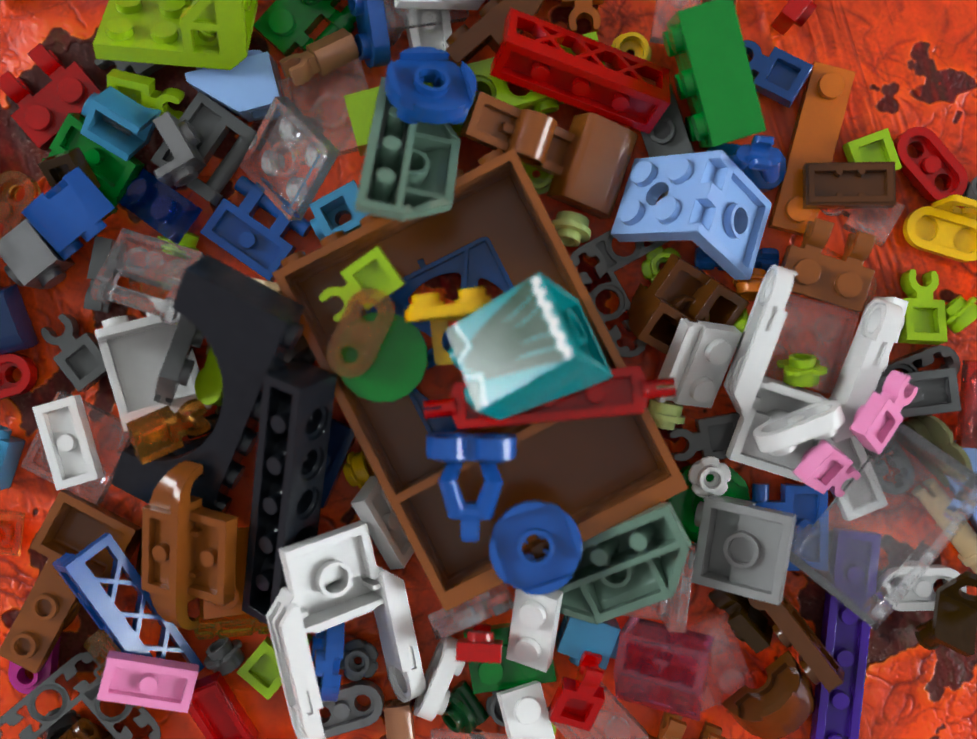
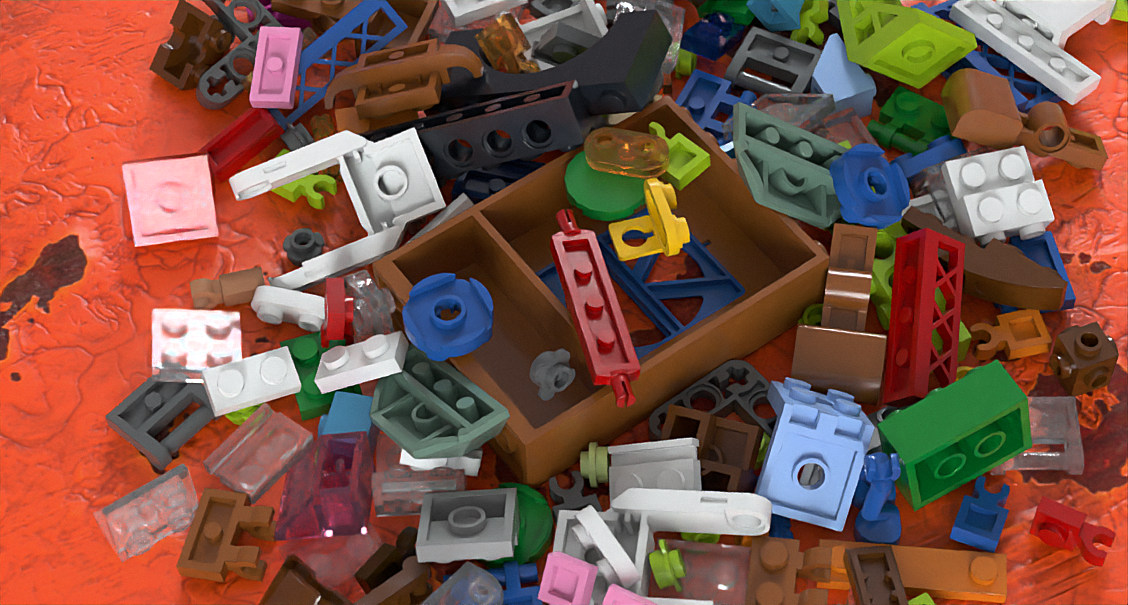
camera: 80 degrees right, 35 degrees down
flat silver bracket [153,111,207,187] -> none
nougat bar [279,28,359,86] -> none
blue plate [311,623,345,702] -> none
flat silver plate [321,680,384,738] -> none
blue piece [426,432,517,542] -> none
dark green plate [441,680,489,734] -> none
slope [445,272,613,420] -> none
red plate [548,651,605,731] -> none
yellowish green plate [552,211,591,247] -> none
white plate [688,456,731,498] -> none
none -> dark grey plate [529,349,575,400]

